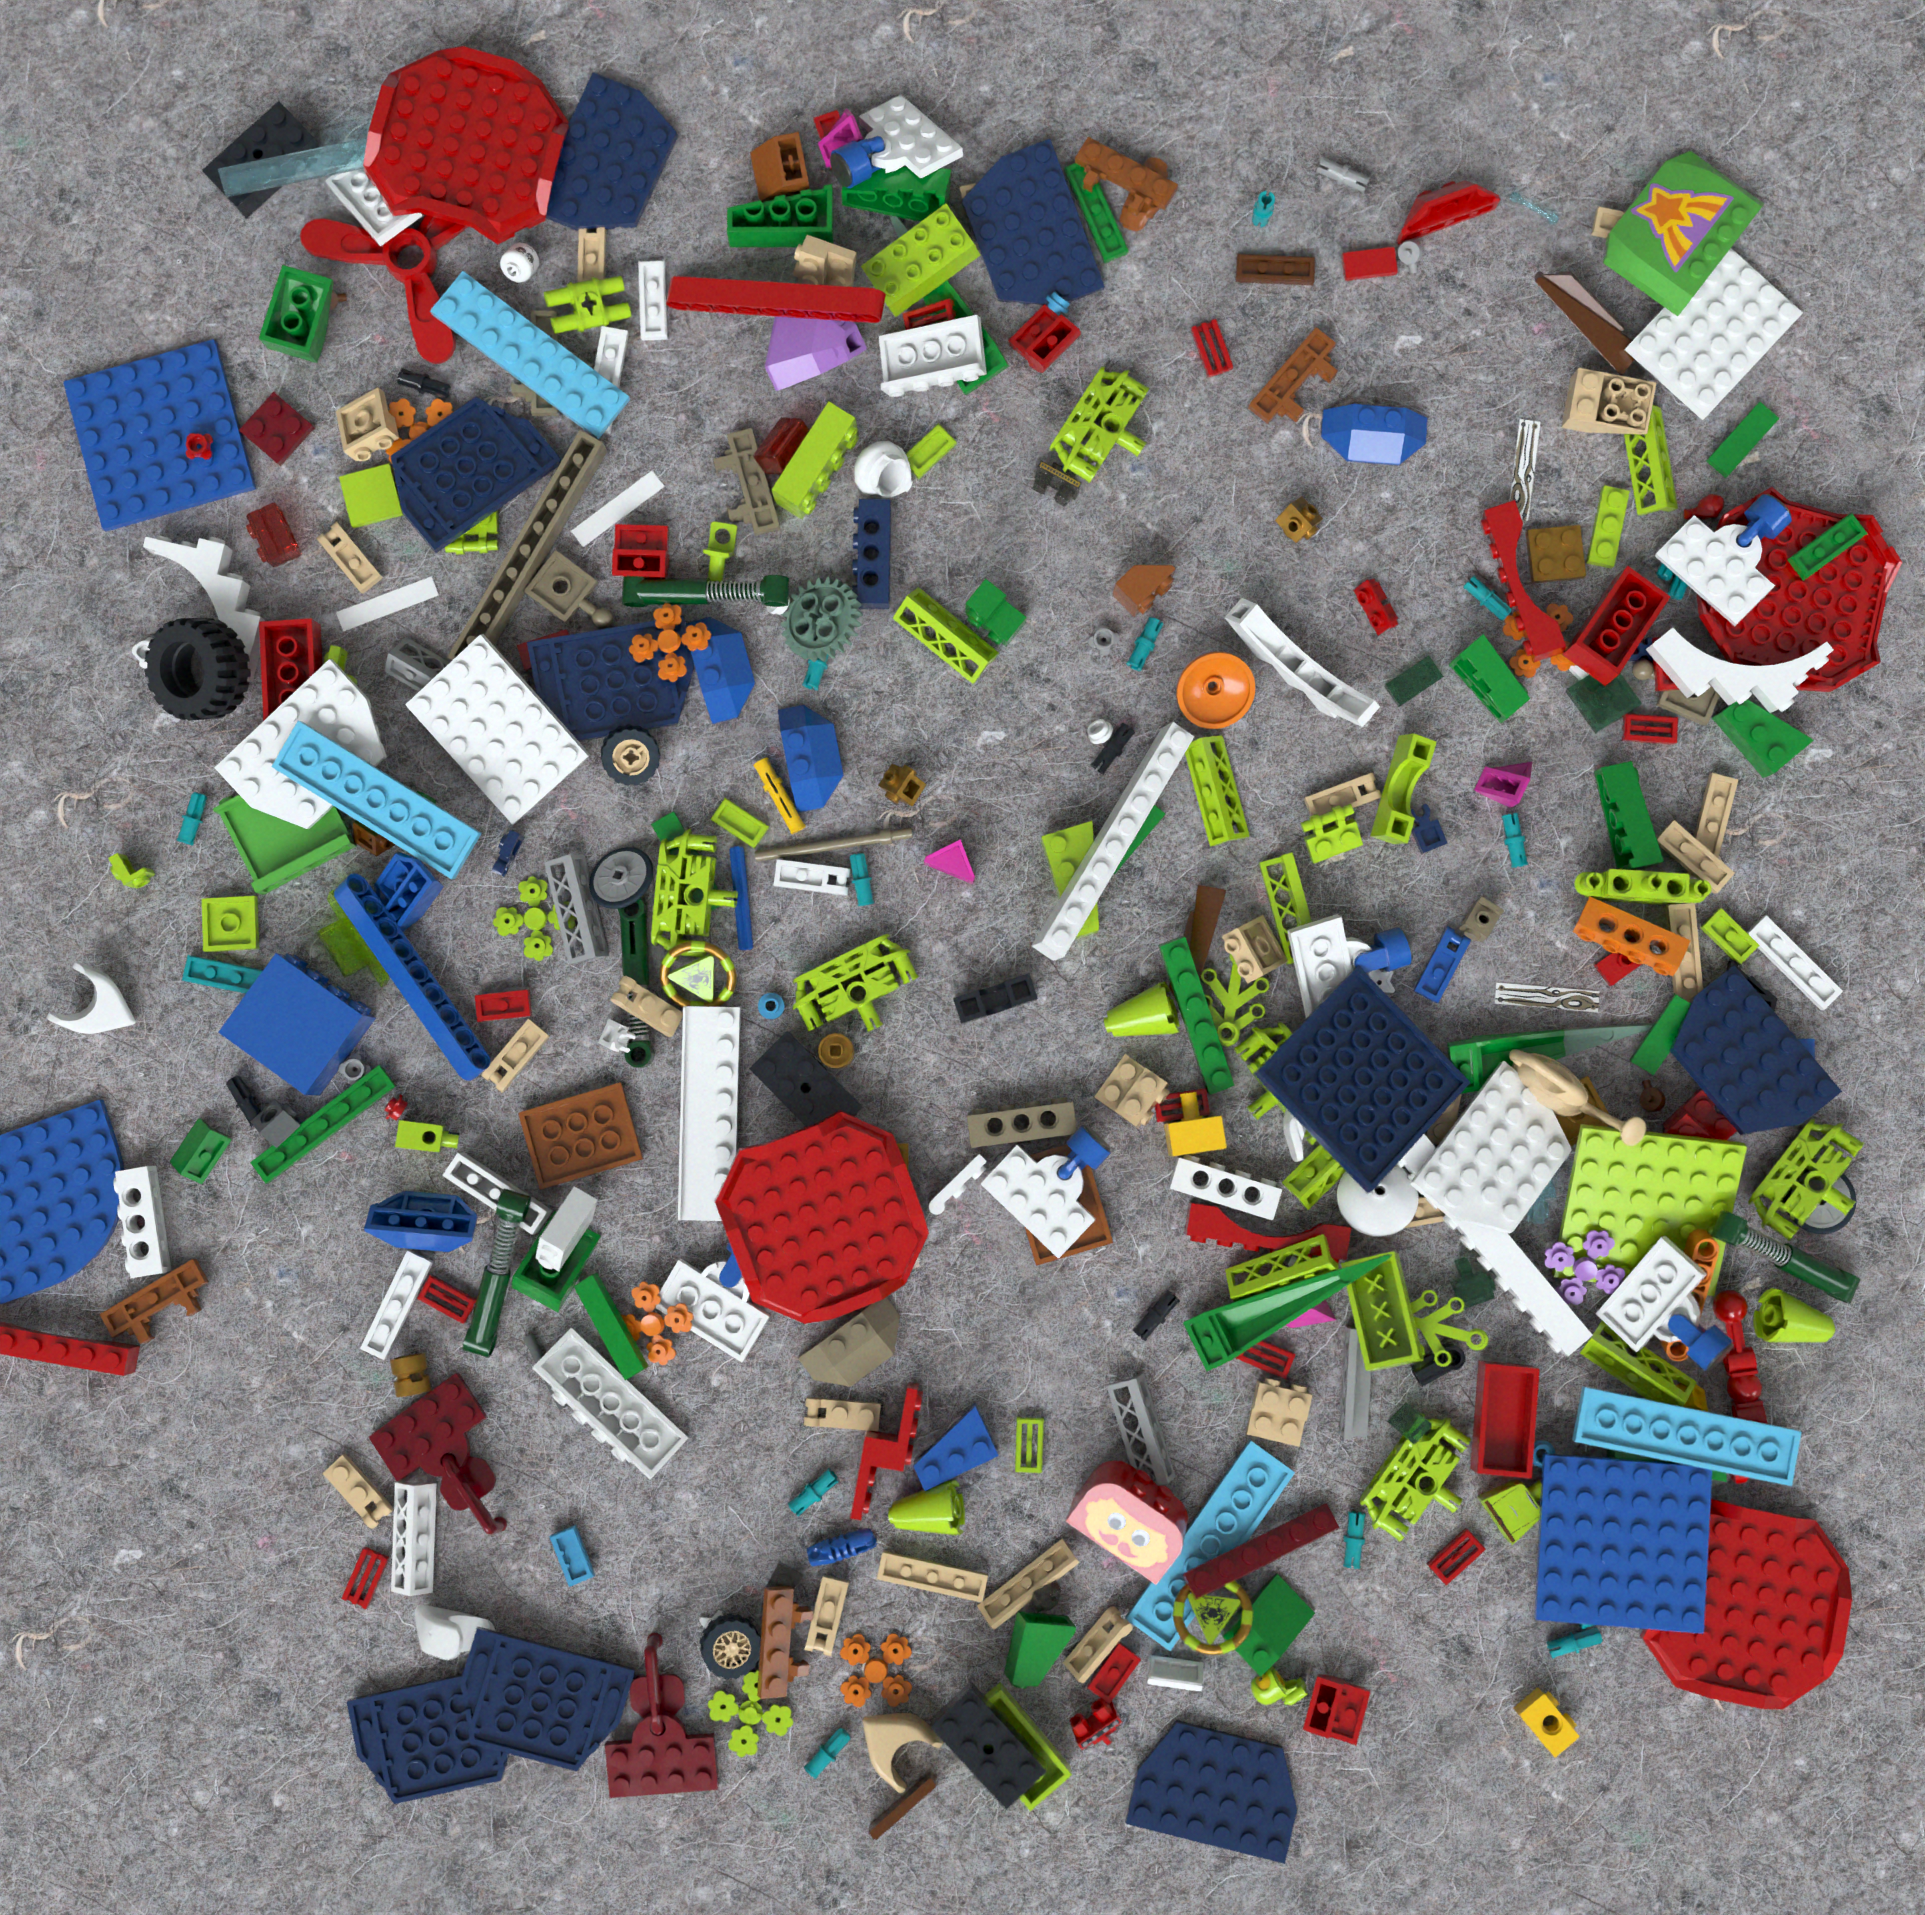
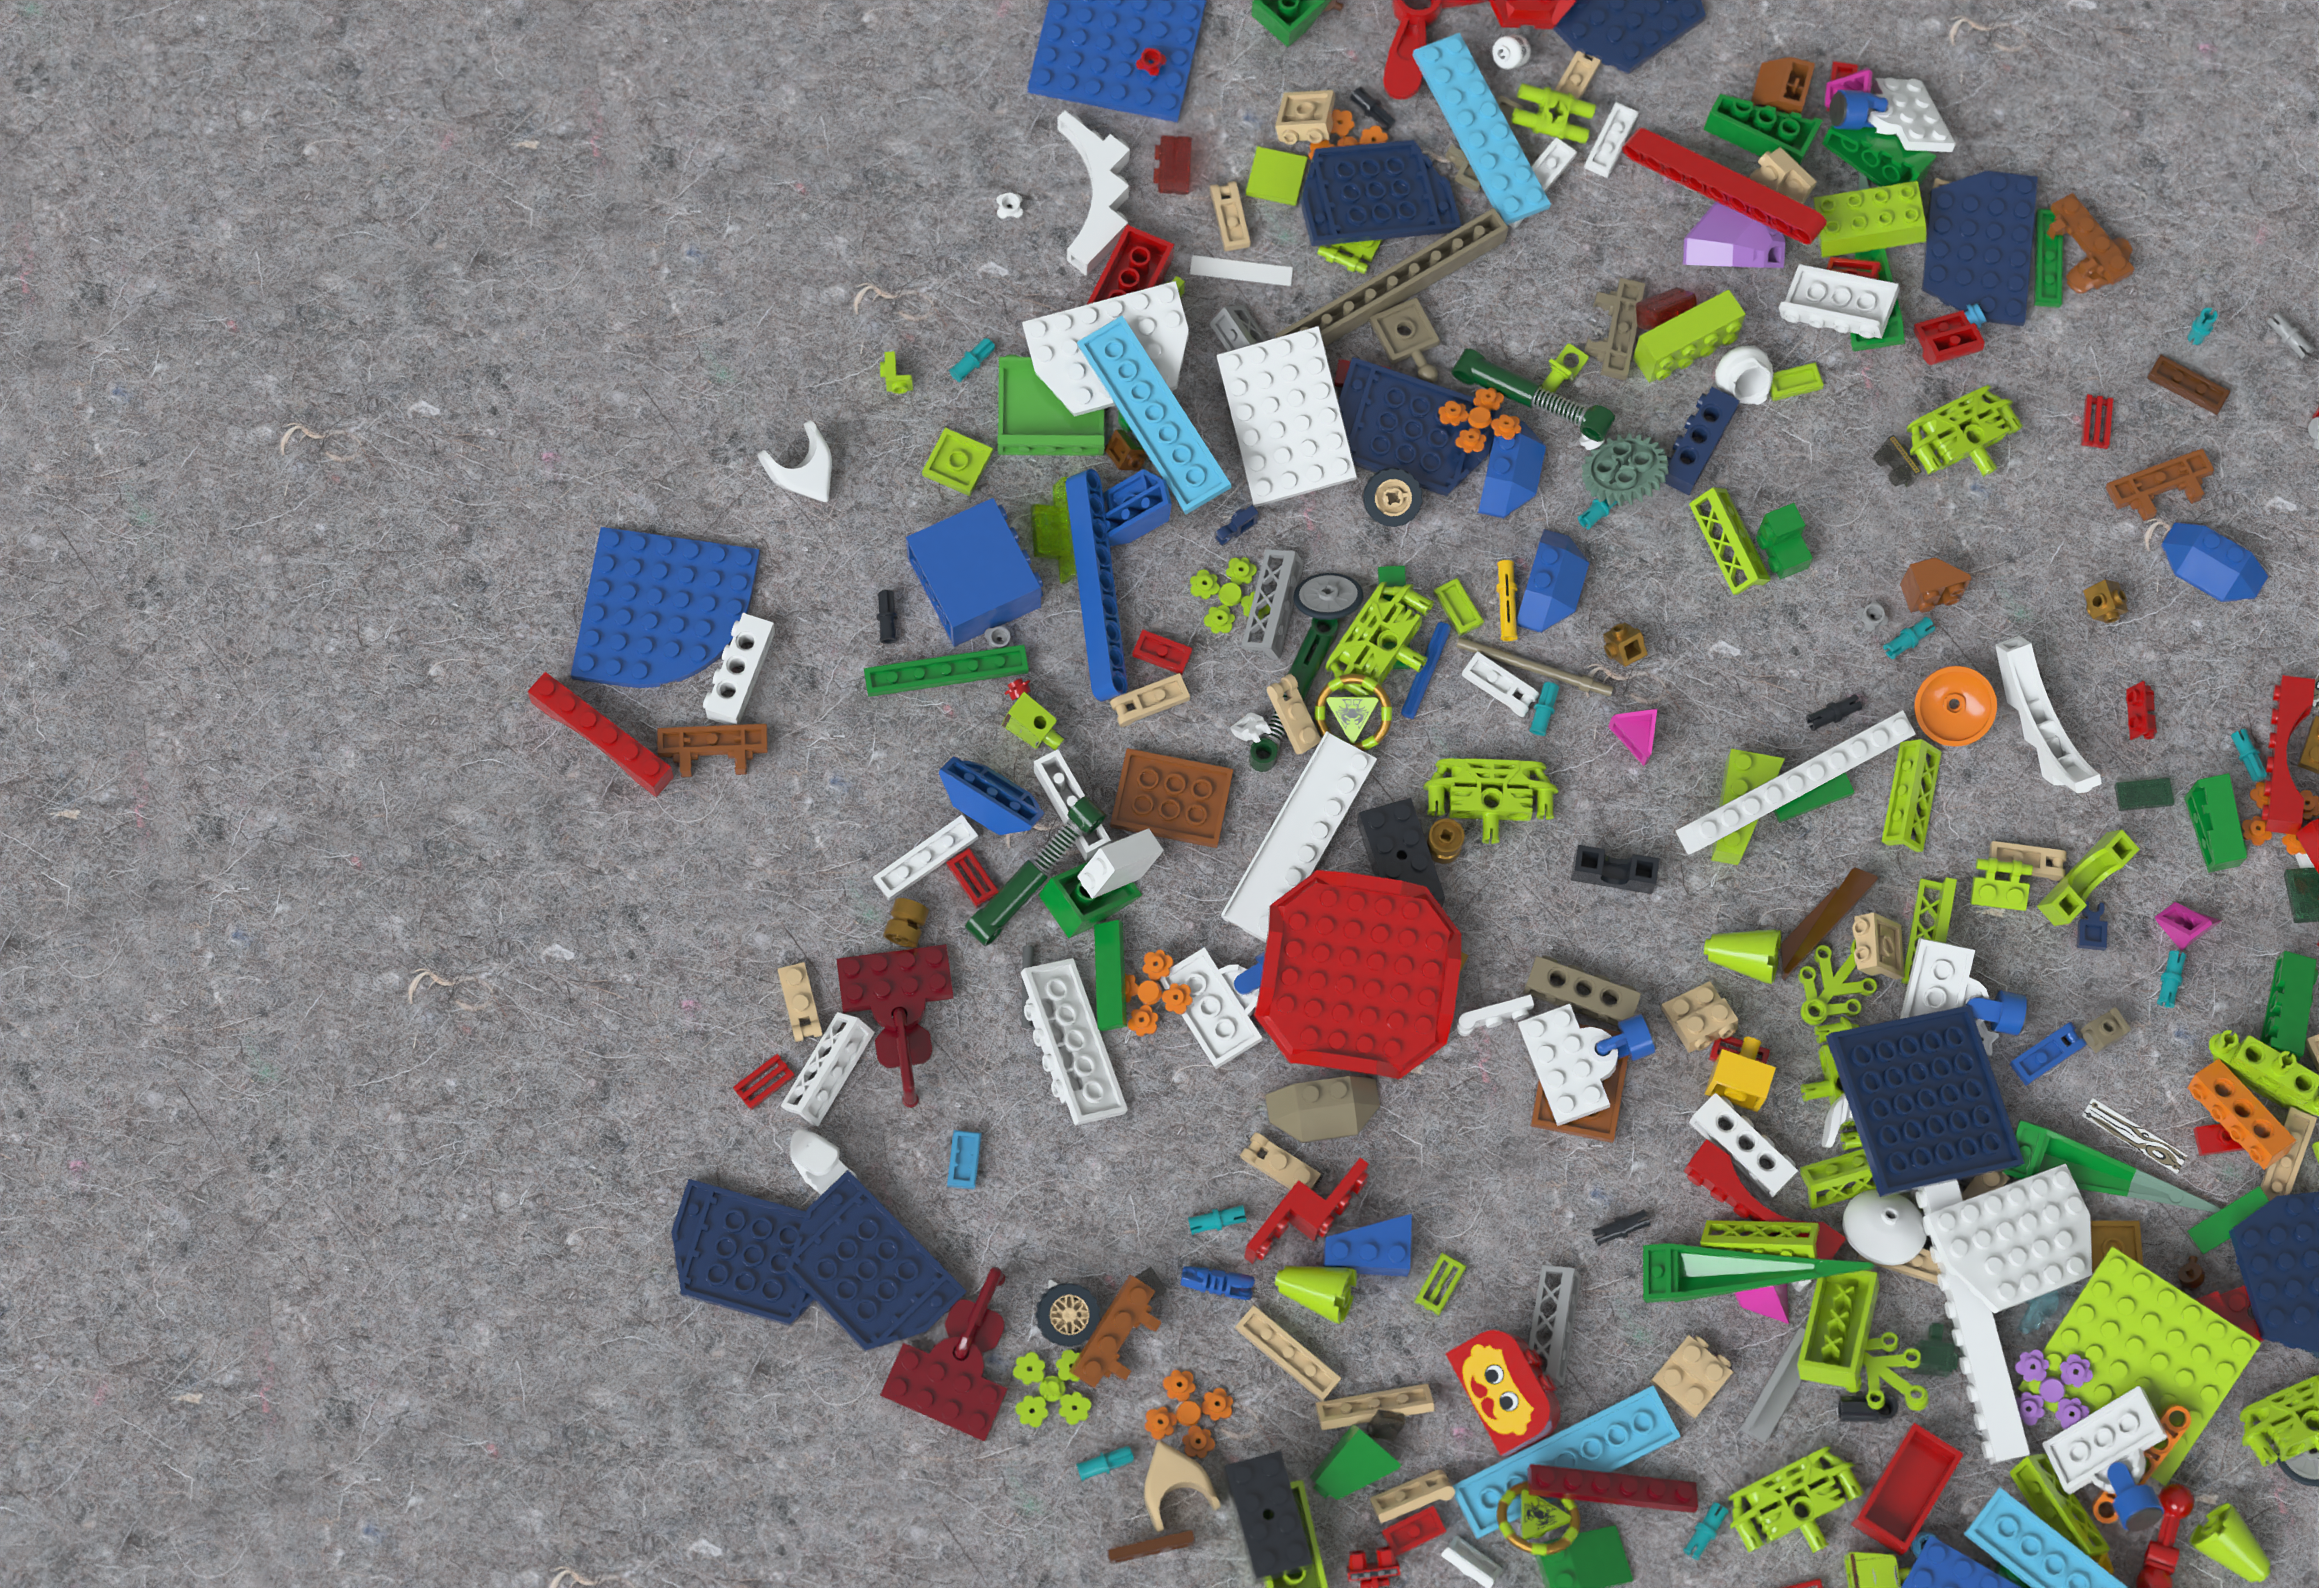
camera: 20 degrees right, 15 degrees down
black tyre [144,618,251,721] -> none
green panel [170,1118,232,1184] -> none
teal tile [182,955,263,994] -> none
dark red plate [239,391,315,466] -> none
dark grey brick [251,1099,301,1148] -> none
white sticker [571,471,665,547] -> none
red brick [612,524,670,578] -> none
dark azure plate [758,993,785,1019] -> none
tan plate [805,1575,849,1656] -> none
white plate [1087,719,1113,744] -> none
green plate [1158,936,1235,1095] -> none
red tile [1236,1340,1296,1379] -> none
red tile [1341,247,1398,281] -> none
clear green tile [1387,1403,1432,1445] -> none
tan piece [1509,1049,1646,1146] -> none
dark green piece [1711,1210,1861,1304] -> none

